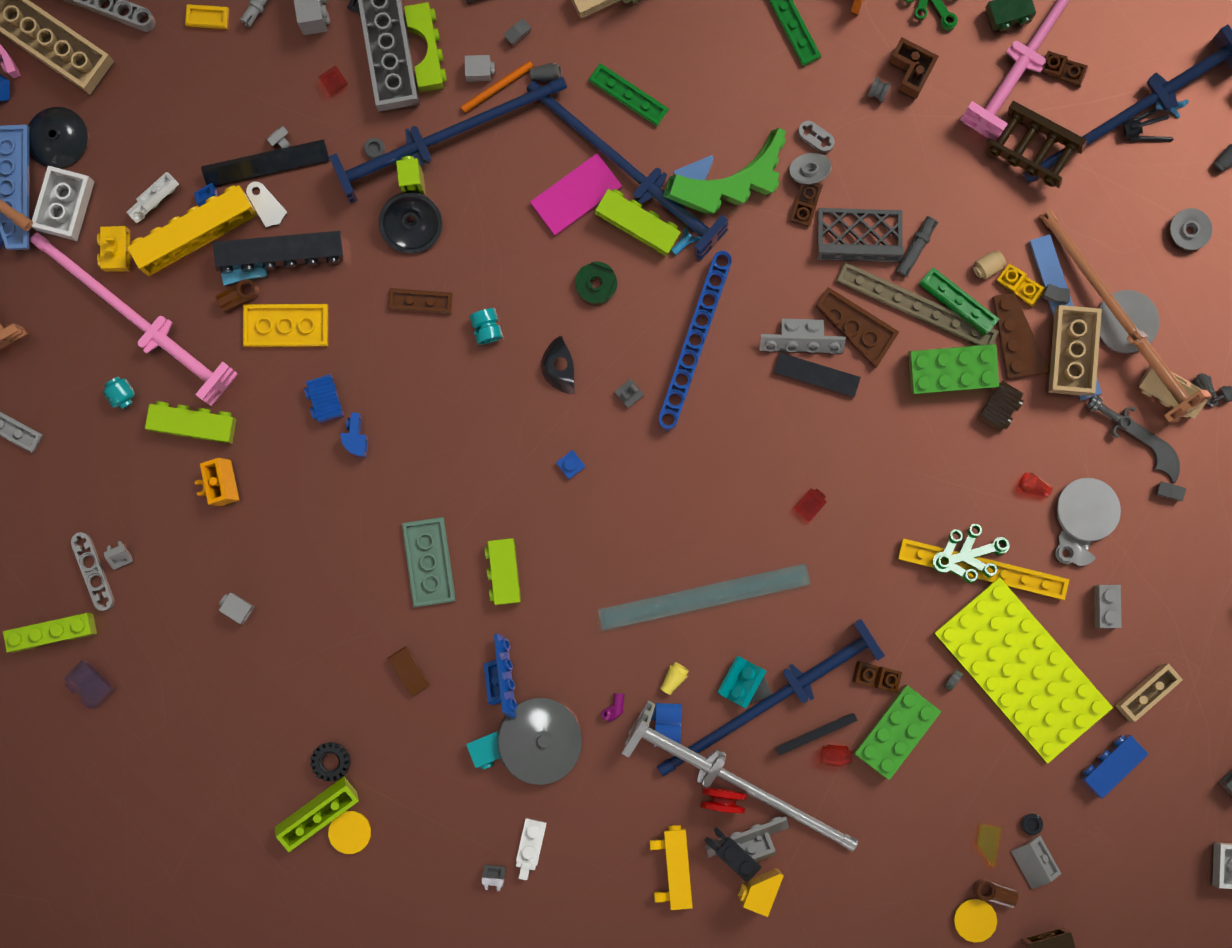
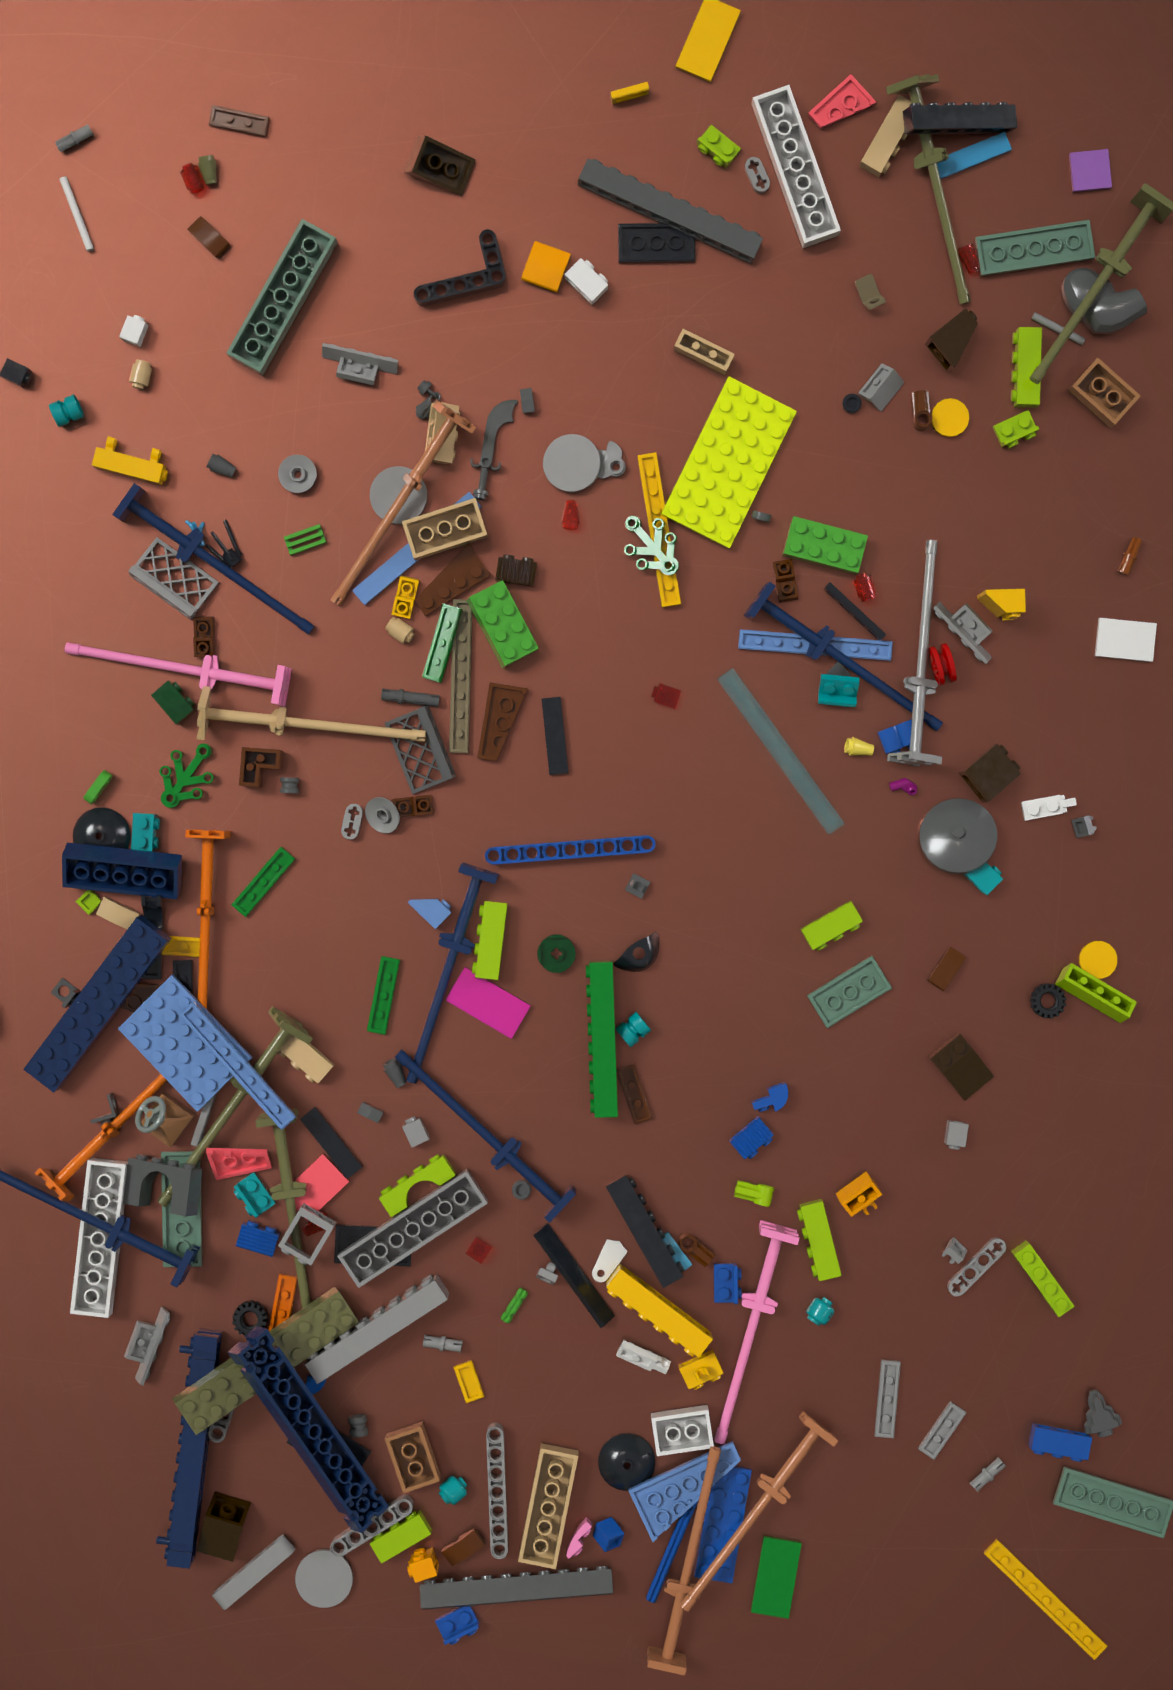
camera: 115 degrees left, 5 degrees up
clear purple brick [64,660,115,709] -> none
blue plate [194,182,218,207] -> none
yellow tile [243,304,328,347] -> none
black dish [379,191,442,253] -> none
lime brick [396,156,426,195] -> none
orange bar [460,60,534,113] -> none
blue bracket [484,633,517,719] -> none
blue plate [556,450,586,480] -> none
yellow brick [650,825,692,910] -> none
bright green arch [663,128,786,215] -> none
dark azure bar [671,228,701,255] -> none
black hinge [704,827,762,883] -> none
light grey bracket [759,318,846,354] -> none
clear yellow tile [976,823,1002,867] -> none
dark brown fence [986,101,1087,188] -> none
dark grey piece [1042,283,1070,304] -> none
blue brick [1080,734,1148,799] -> none
light grey brick [1094,585,1122,628] -> none
none -> light grey fence [128,537,219,620]
none -> tan piece [197,686,426,742]
none -> bright green tile [284,524,327,556]
none -> bright green axle [501,1288,528,1324]
none -> green brick [586,960,618,1118]
none -> blue bracket [714,1263,741,1304]
none -> lime piece [734,1180,774,1207]
none -> medium blue tile [738,629,893,661]
none -> dark tan bracket [855,274,886,310]
none -> dark brown slope [928,1032,994,1101]
none -> dark brown slope [959,744,1021,803]

